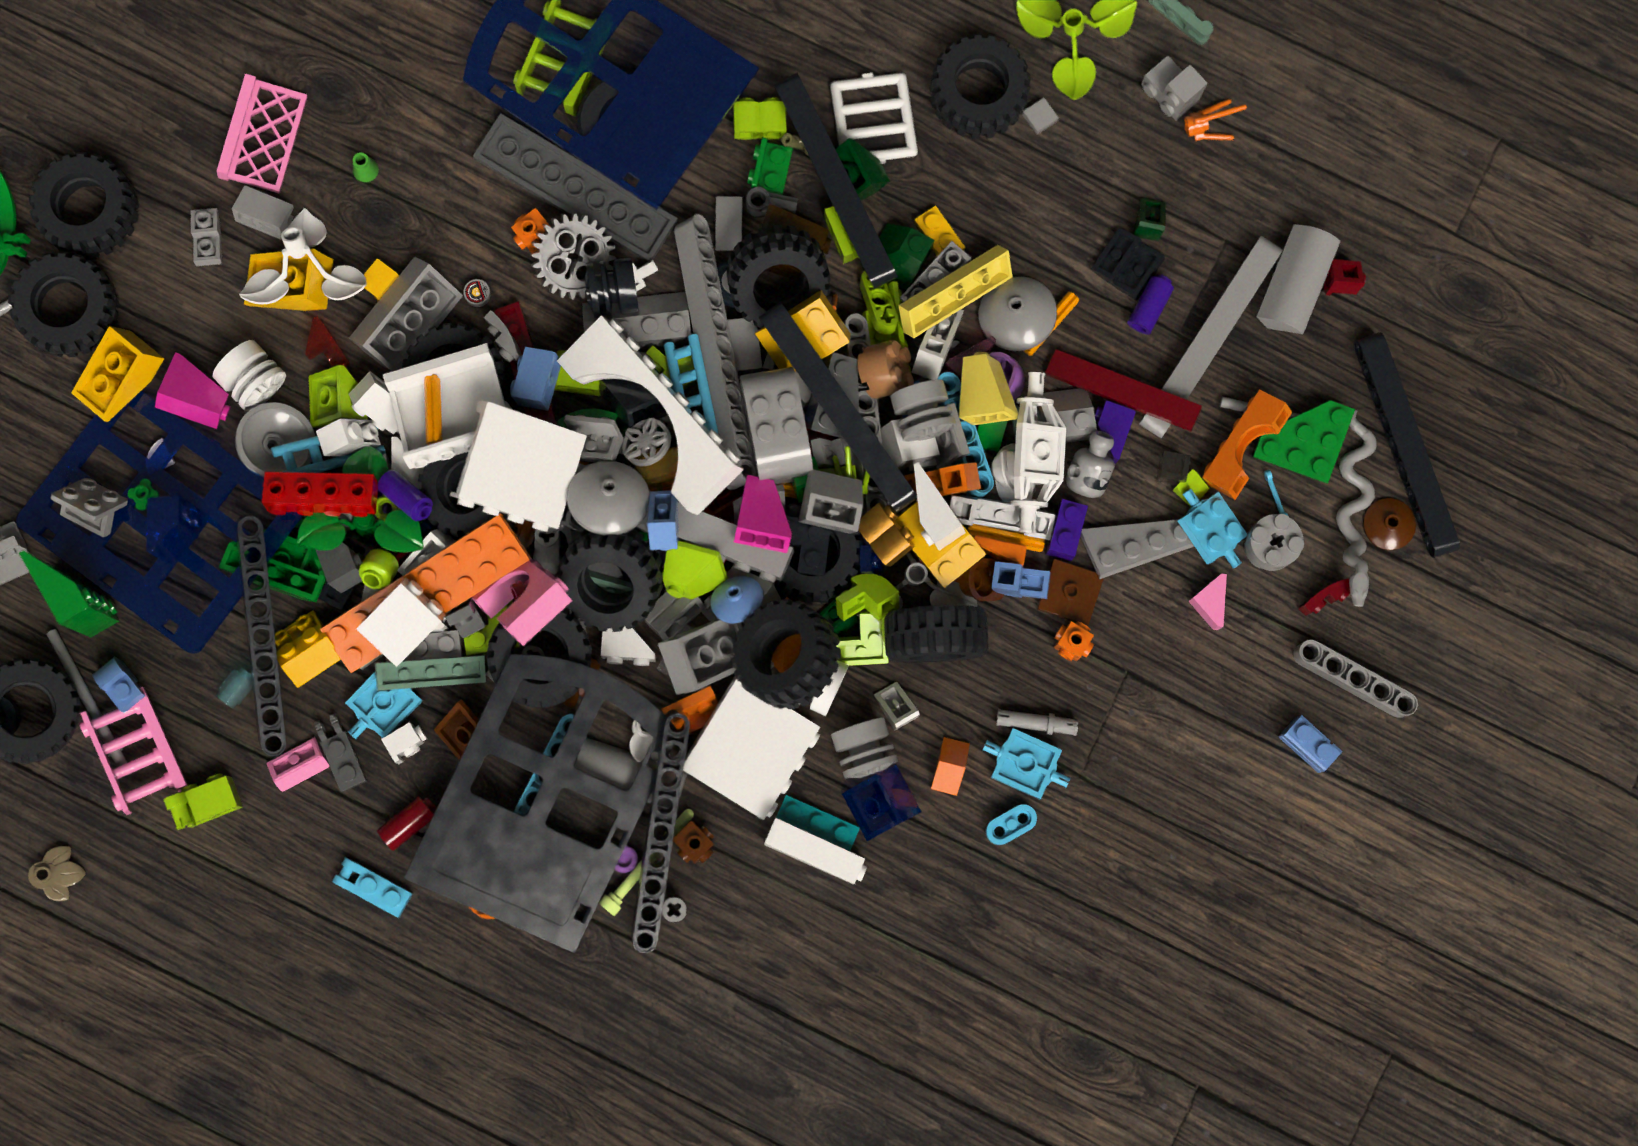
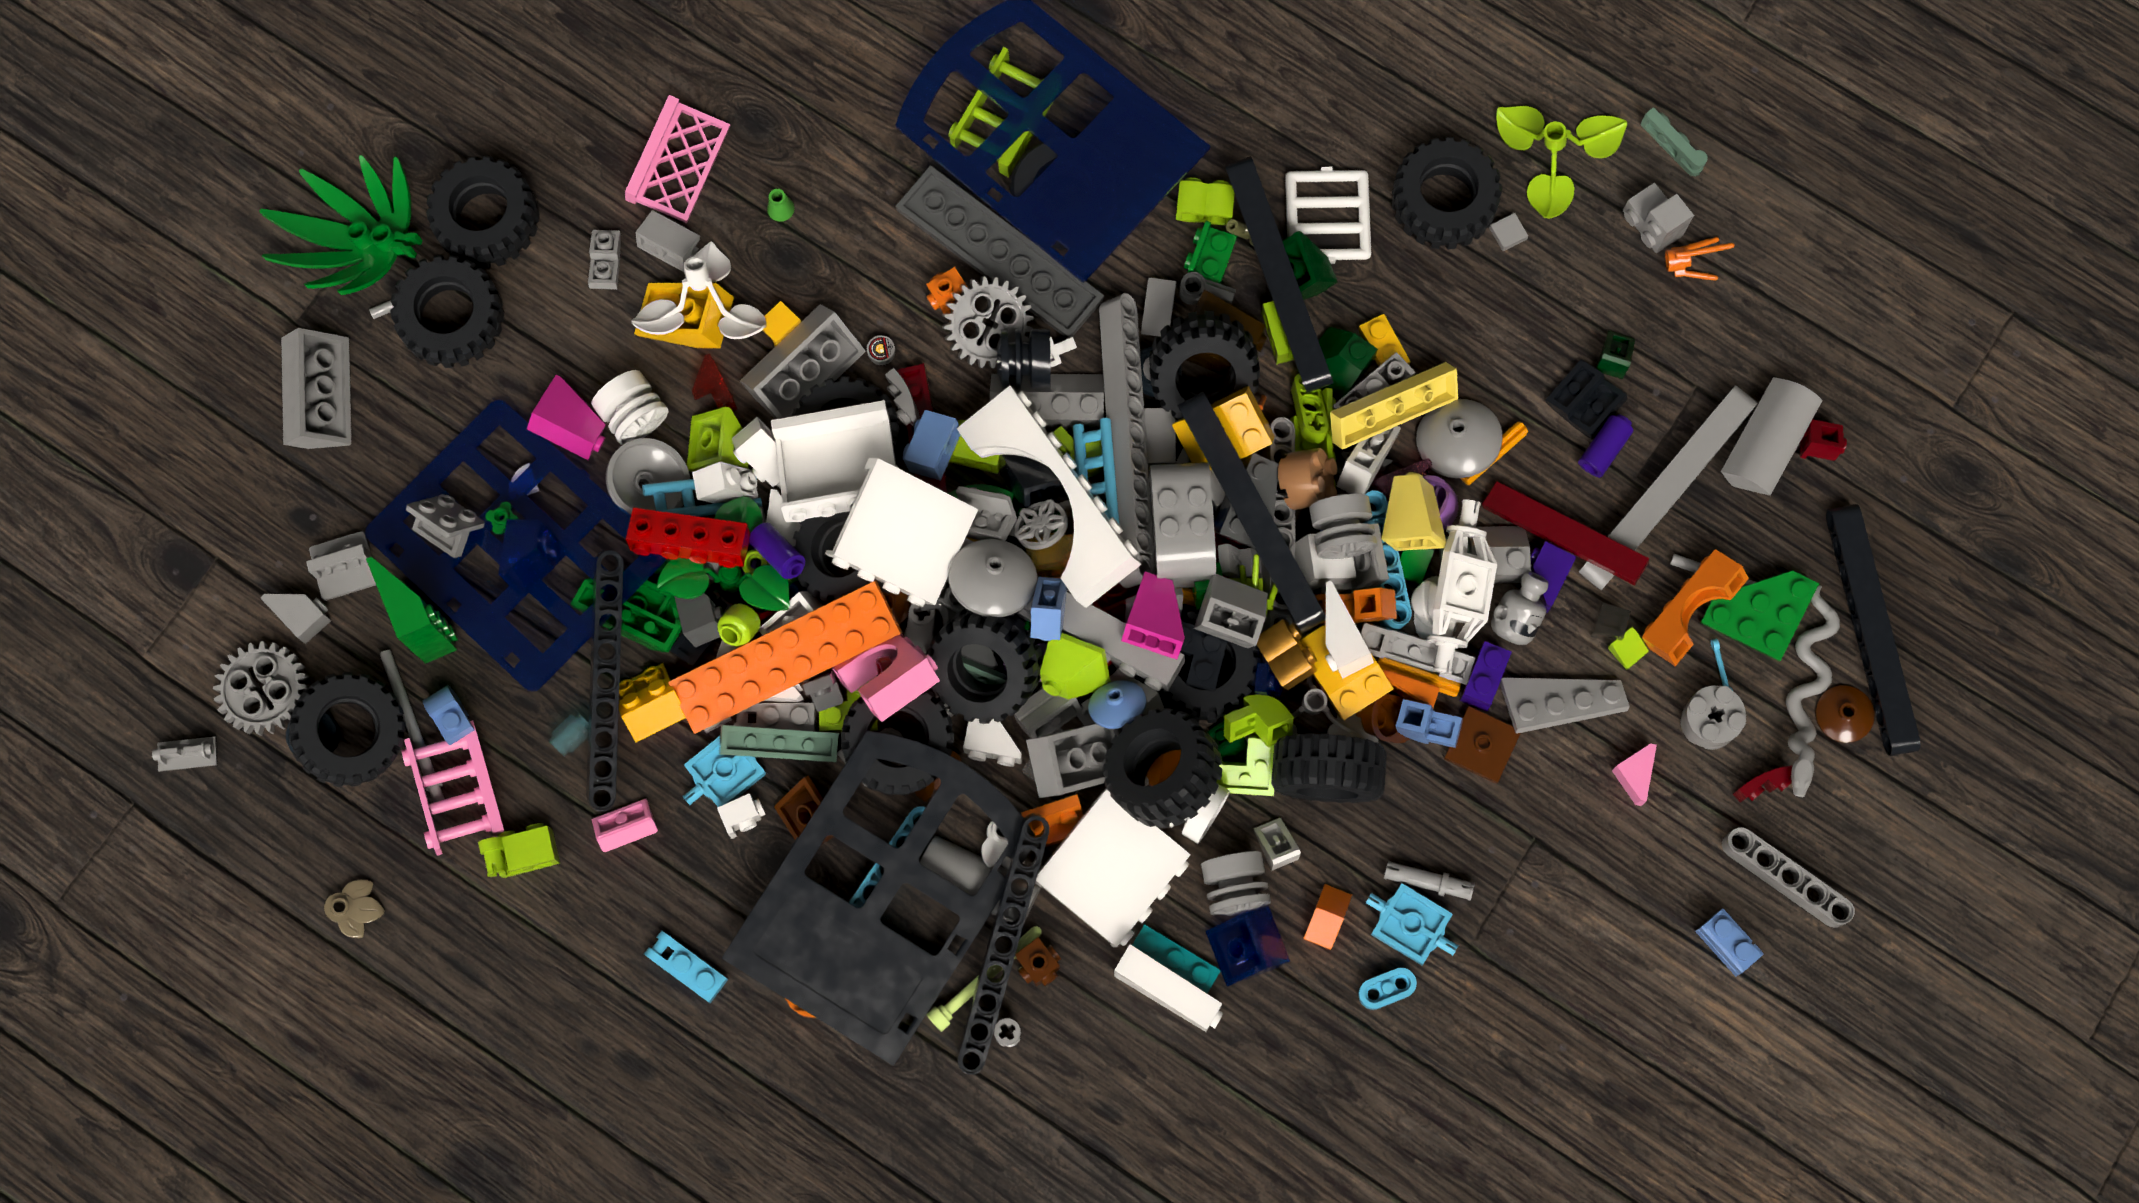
camera: 20 degrees right, 5 degrees down
yellow slope [71,326,164,422] -> none
dark grey hinge [314,713,367,792] -> none
white brick [357,578,446,666] -> none
dark red brick [376,796,437,851] -> none
light orange axle [424,374,442,445] -> none
medium lavender tile [615,846,638,873] -> none
orange brick [1054,621,1094,661] -> none
medium azure plate [1178,488,1248,569] -> none

